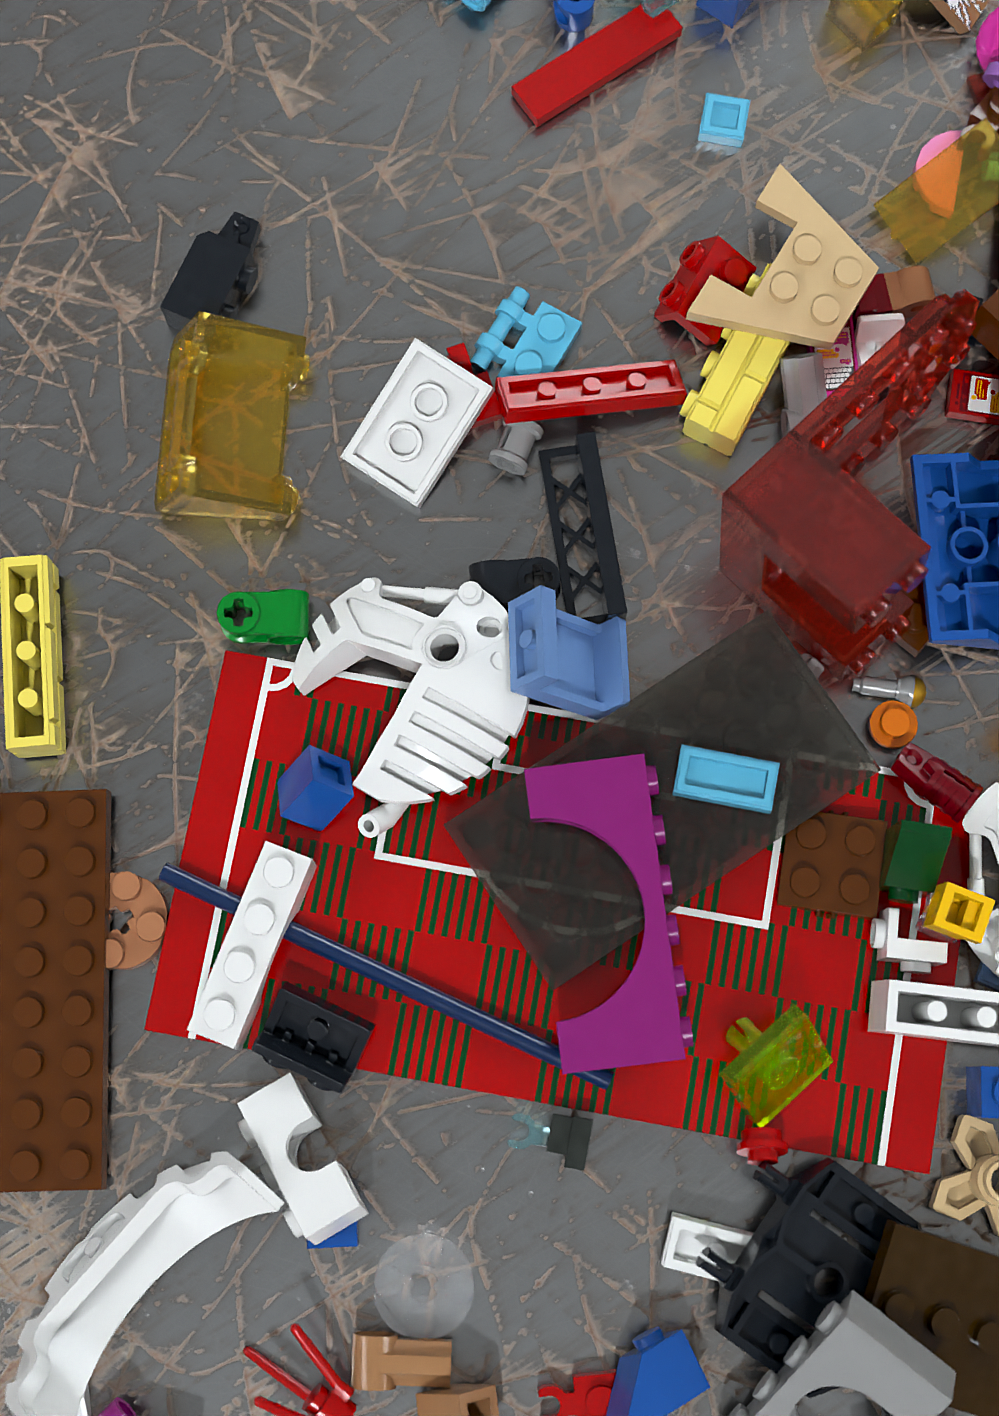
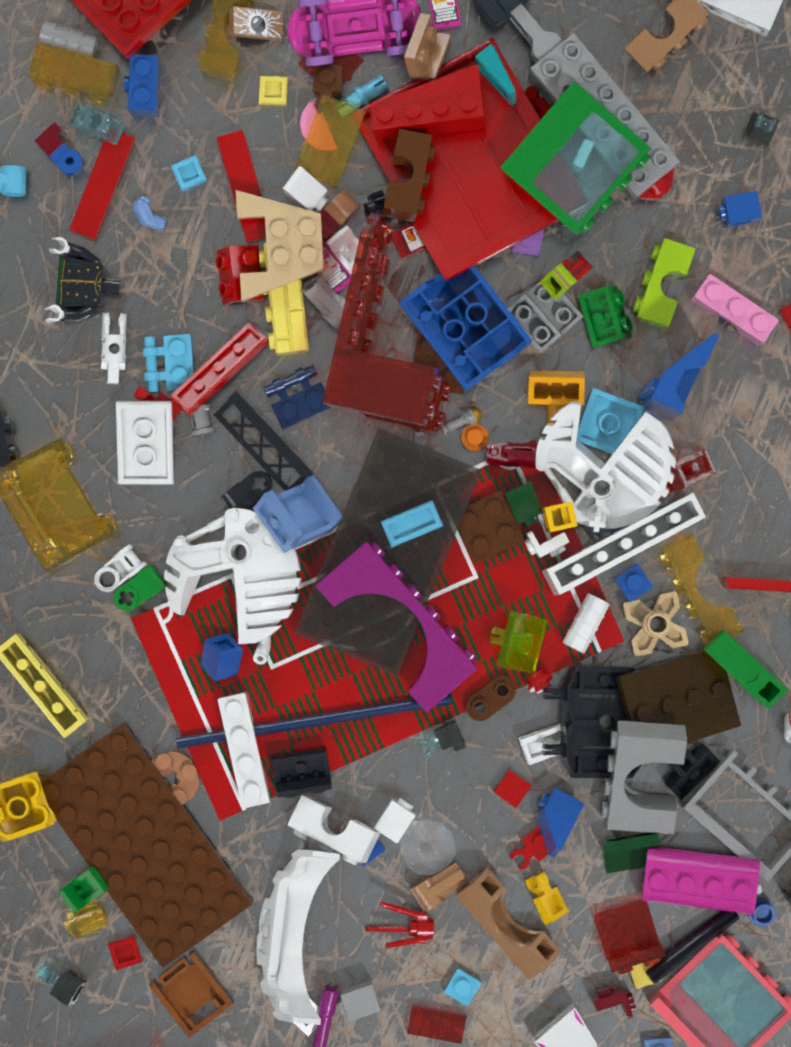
camera: 35 degrees left, 10 degrees up
none -> black torso [44,237,121,324]
none -> white piece [94,544,148,593]
none -> white hinge [100,313,127,384]
none -> medium blue arm [133,195,167,232]
none -> red tile [216,130,266,244]
none -> light yellow tile [259,76,288,106]
none -> dark blue plate [263,365,333,430]
none -> white slope [283,166,329,213]
none -> white brick [374,798,416,843]
none -> reddish brown plate [466,676,516,721]
none -> red tile [493,769,532,808]
none -> white axle [562,593,610,654]

